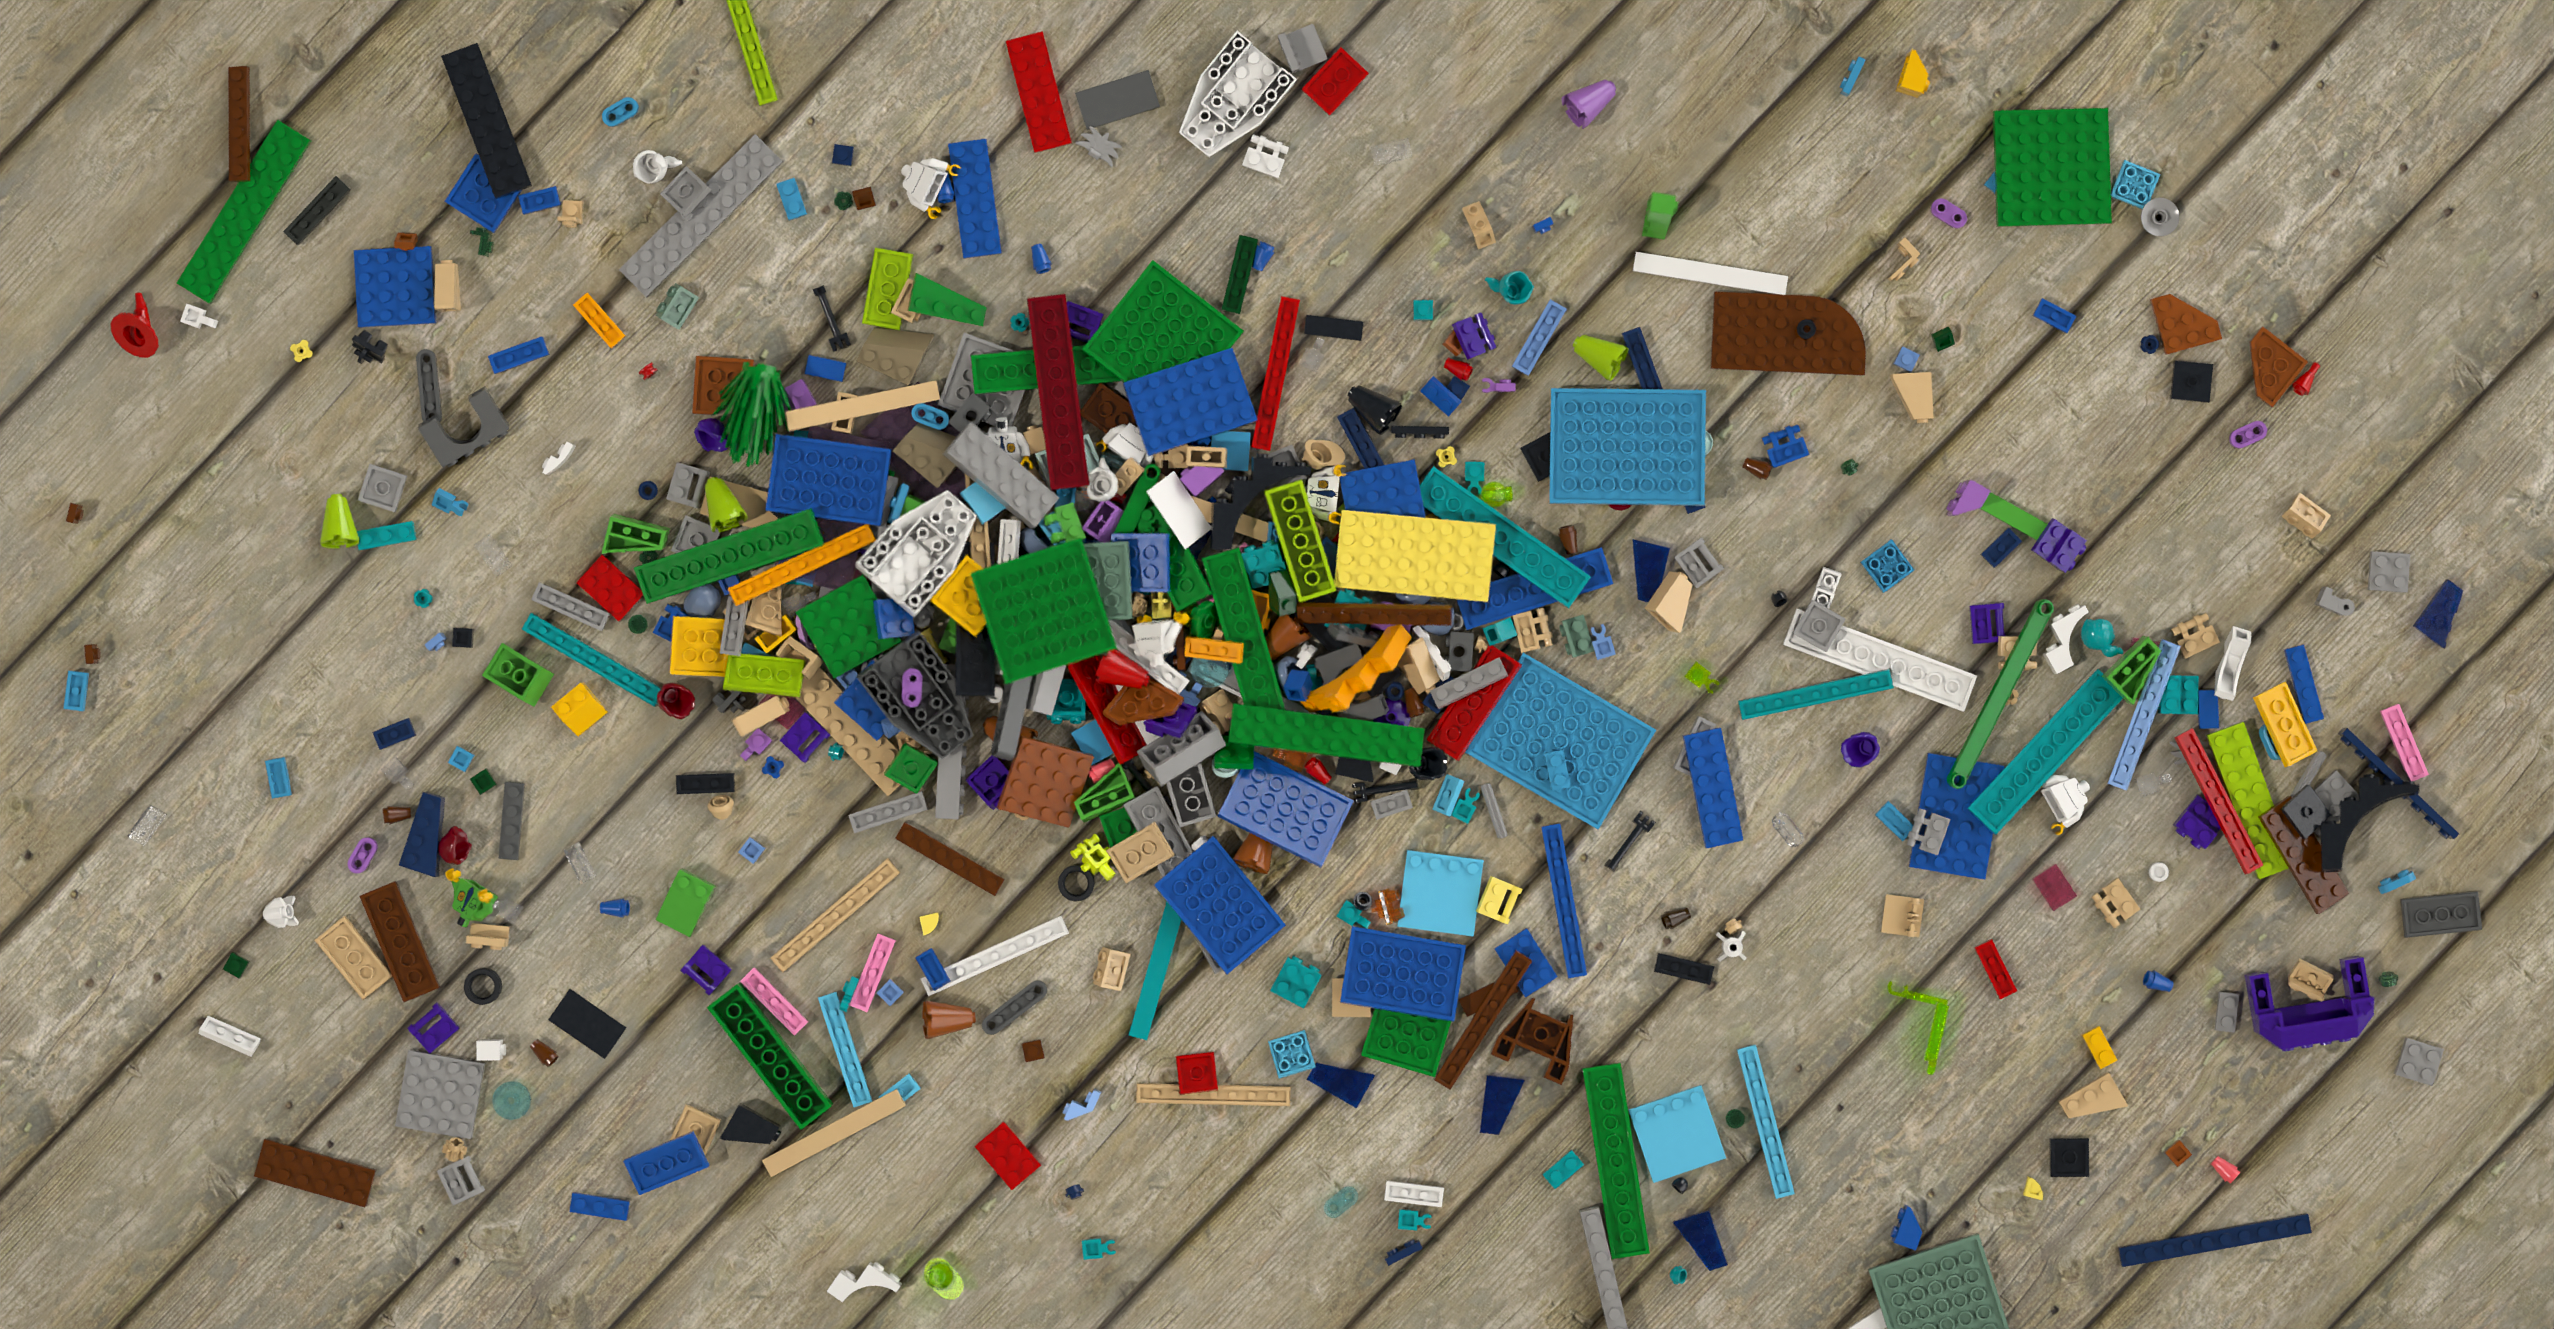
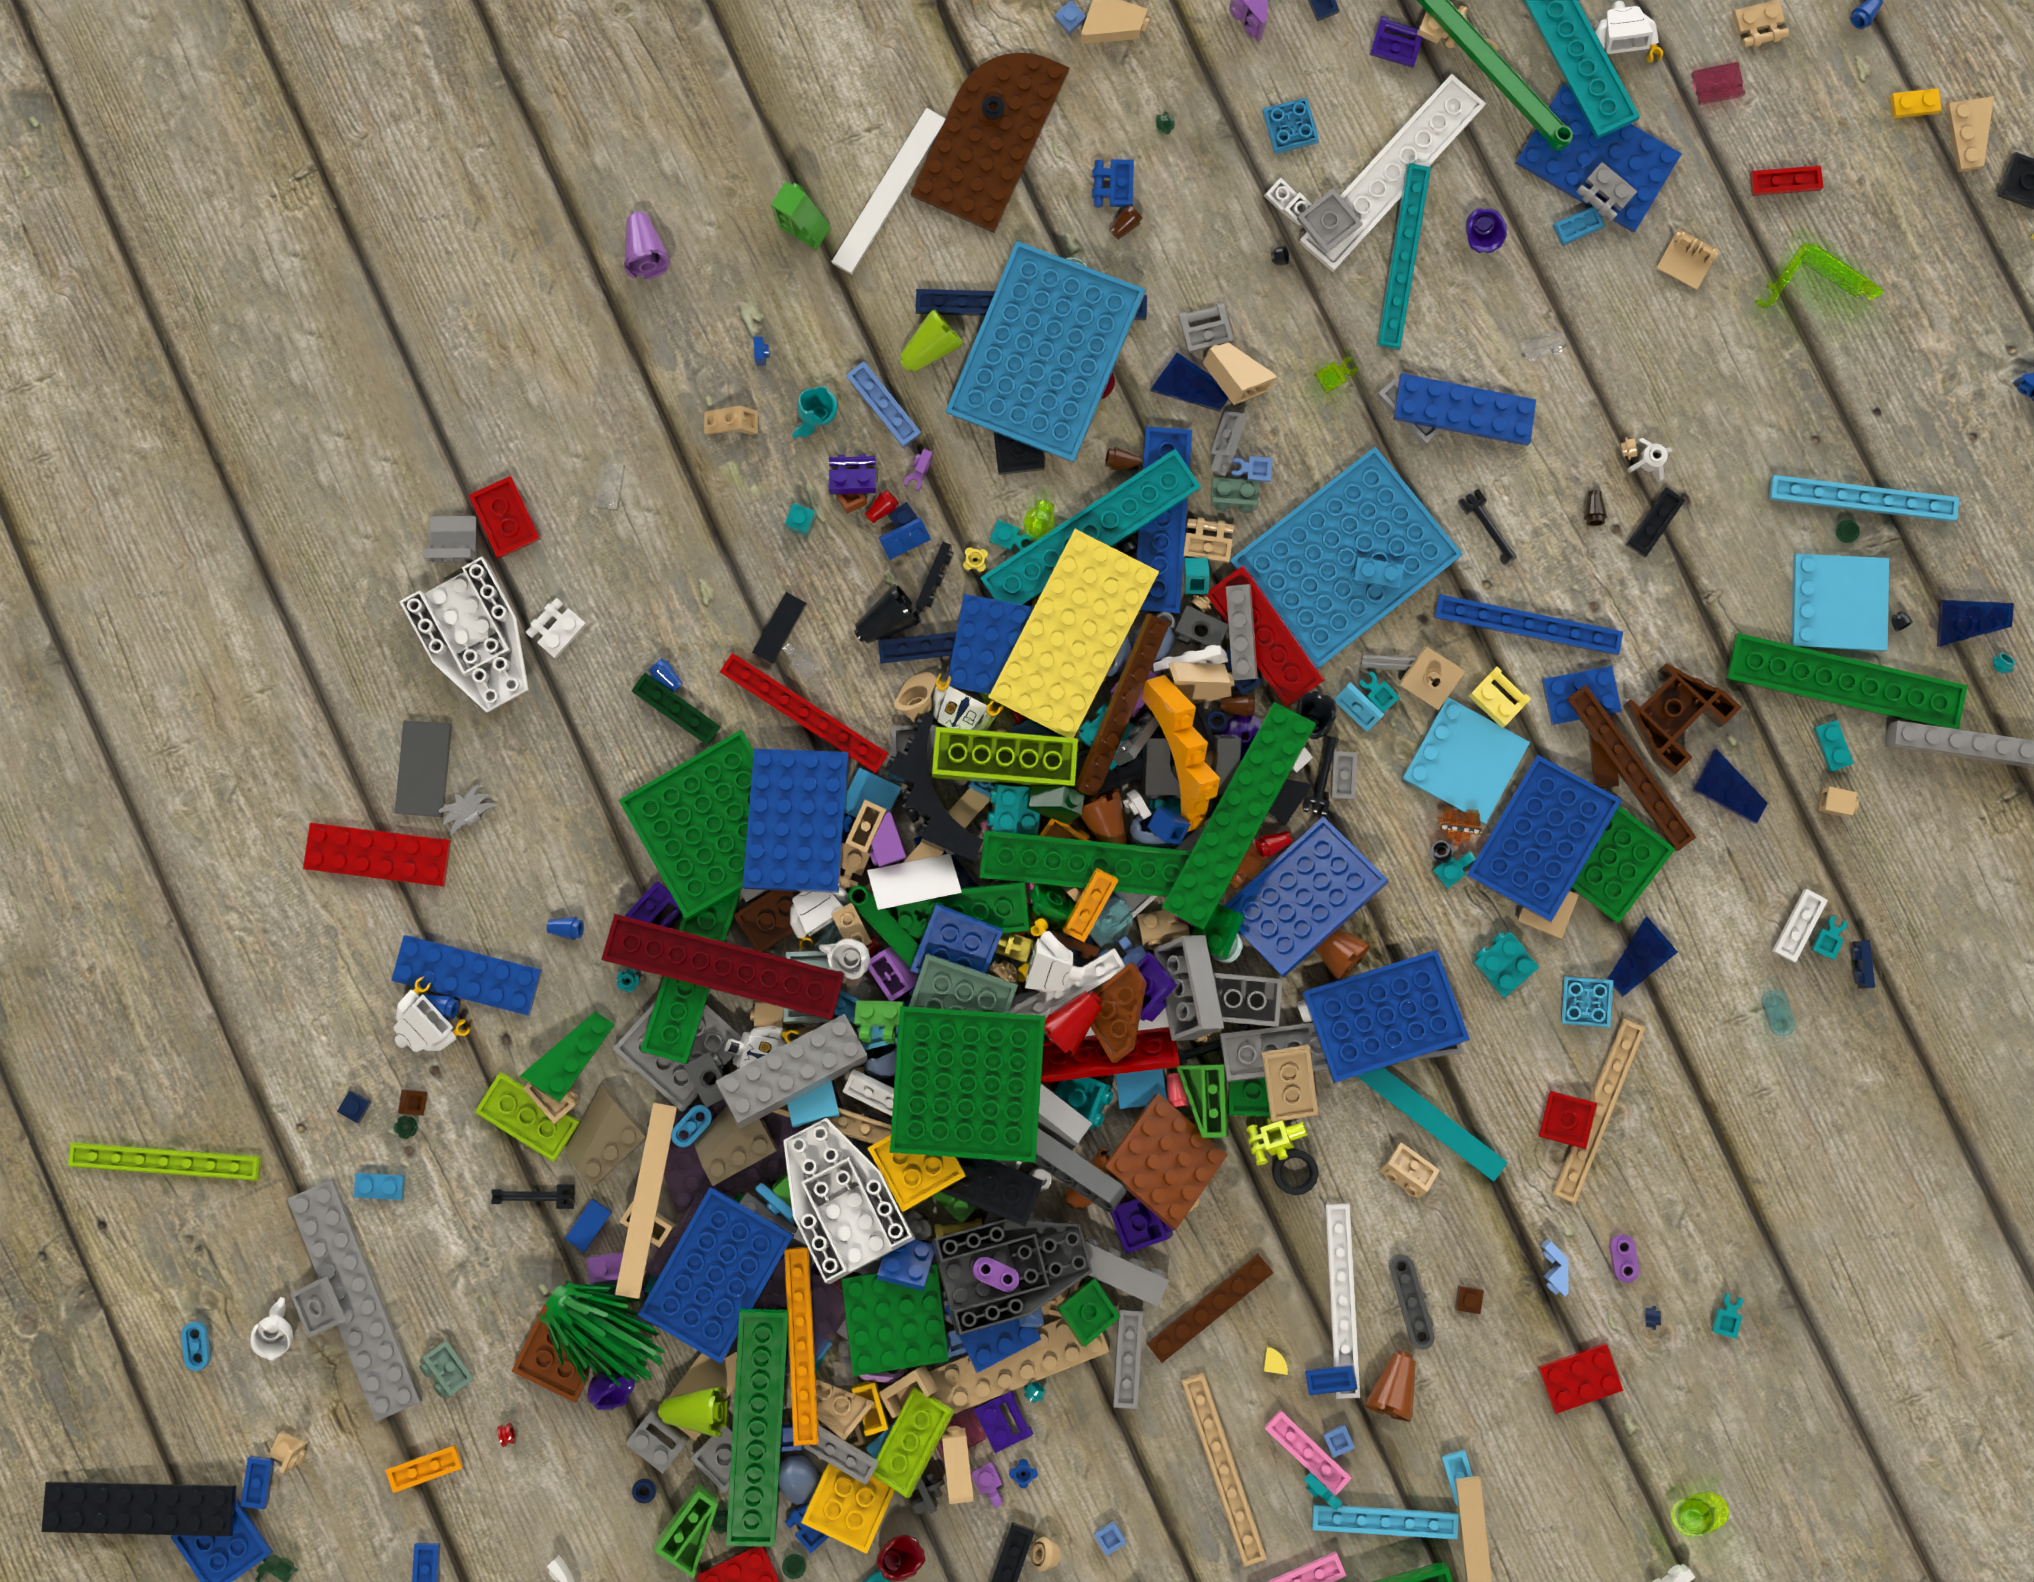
camera: 60 degrees left, 5 degrees down
none -> light grey hinge [1210,411,1247,476]
none -> tan tile [1399,645,1465,710]
none -> medium lavender plate [1609,1234,1639,1283]
none -> tan brick [1818,786,1859,817]

